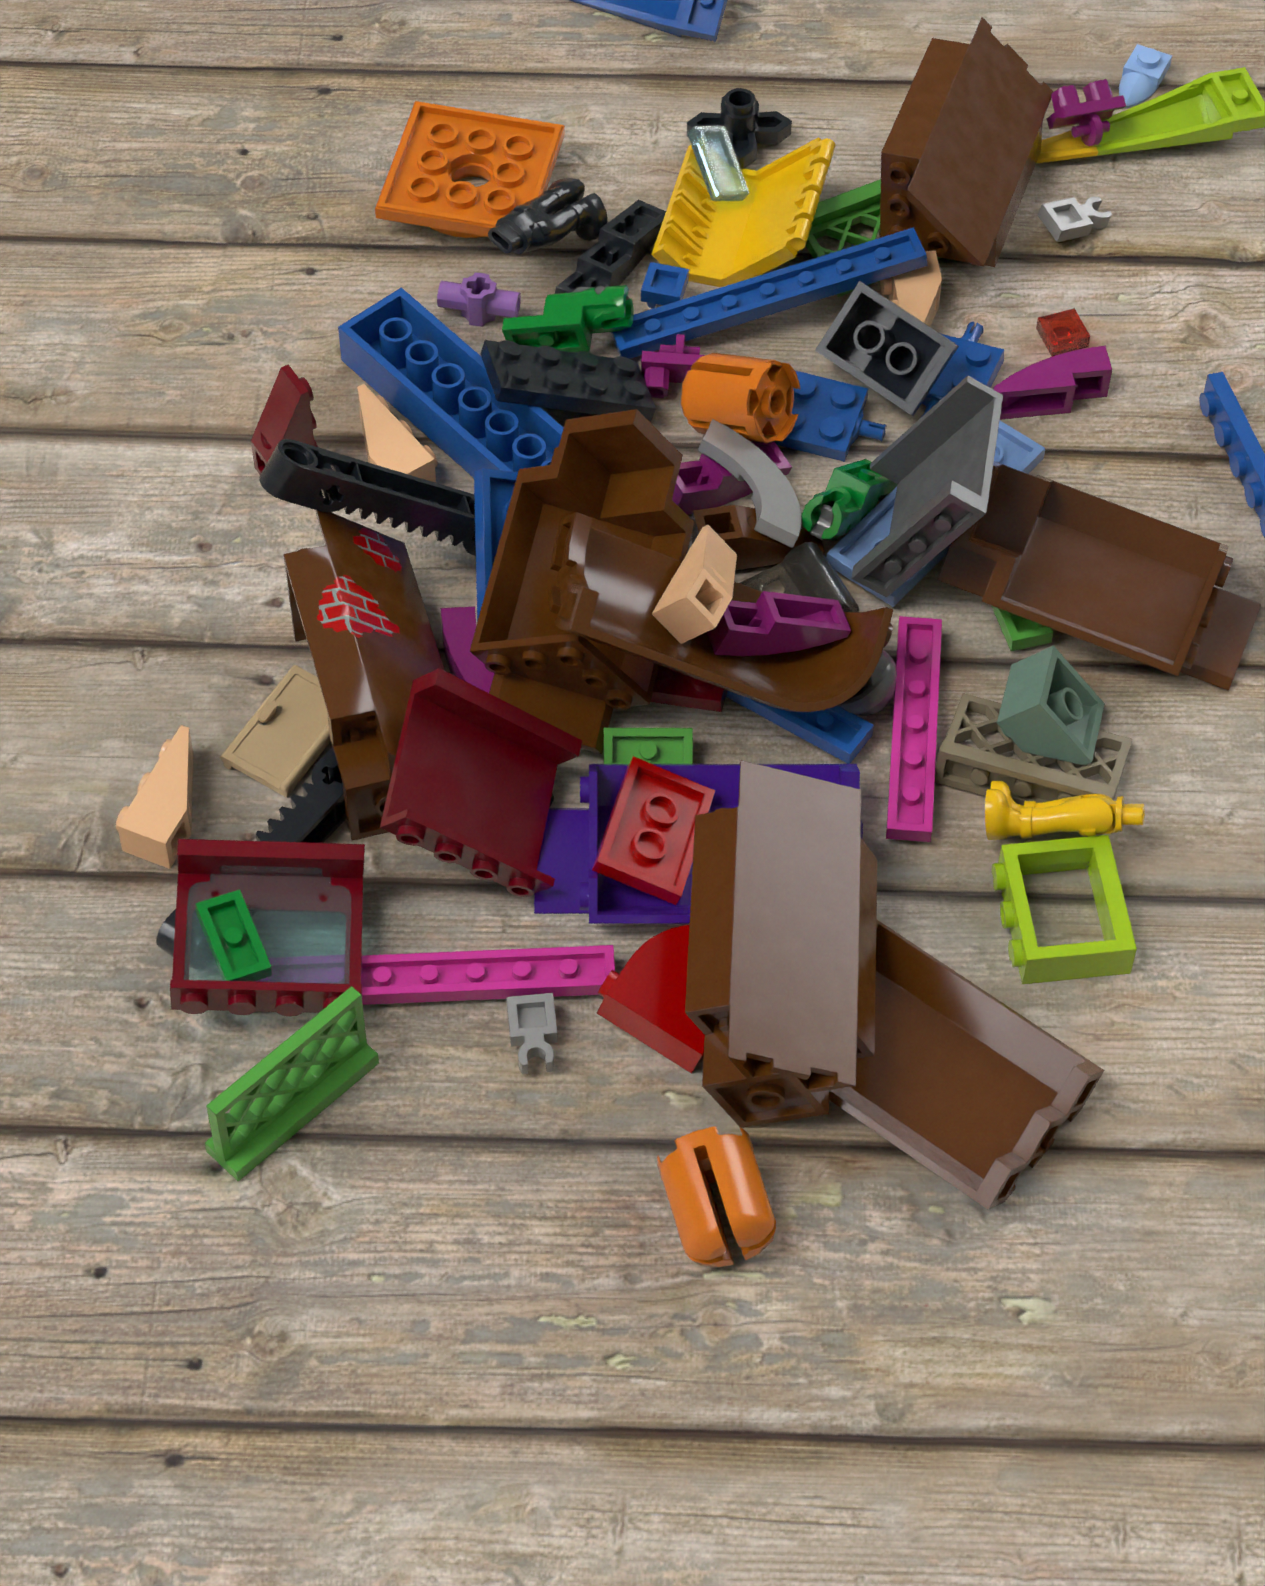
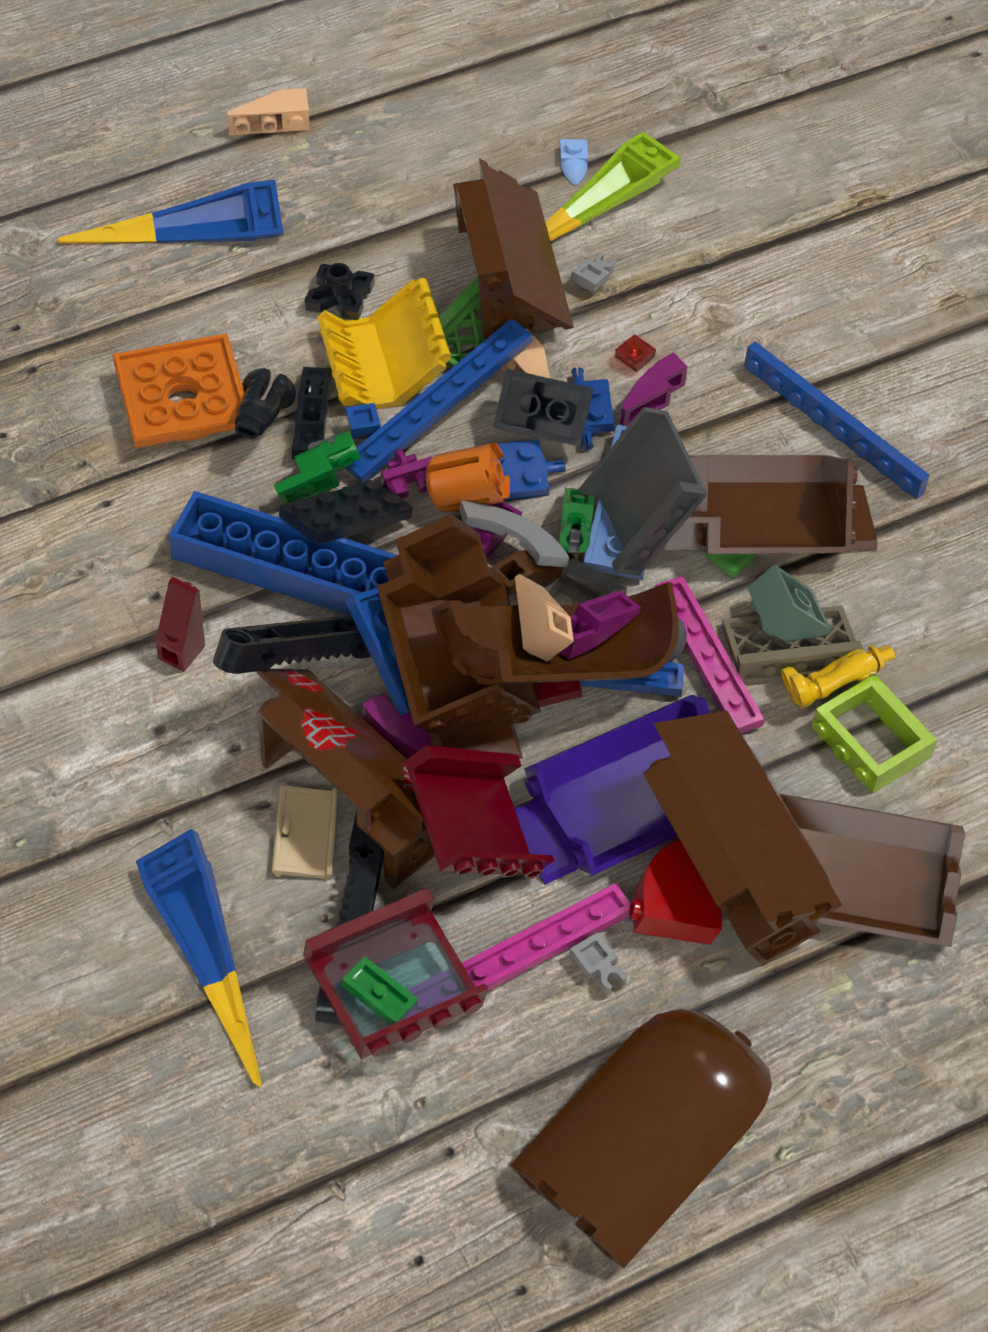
camera: 30 degrees left, 0 degrees up
light nougat slope [116,725,194,869] -> none
bright green fence [205,986,379,1181] -> none
light nougat slope [357,384,438,483] -> none
medium lavender axle [437,272,521,327] -> none
red plate [592,756,715,905] -> none
bright green plate [604,728,693,764] -> none
orange cylinder [657,1126,776,1267] -> none
clear light blue tile [687,126,750,201] -> none
magenta hips [1046,79,1126,146] -> none
none -> blue plate [136,829,262,1087]
none -> reddish brown panel [510,1009,772,1268]

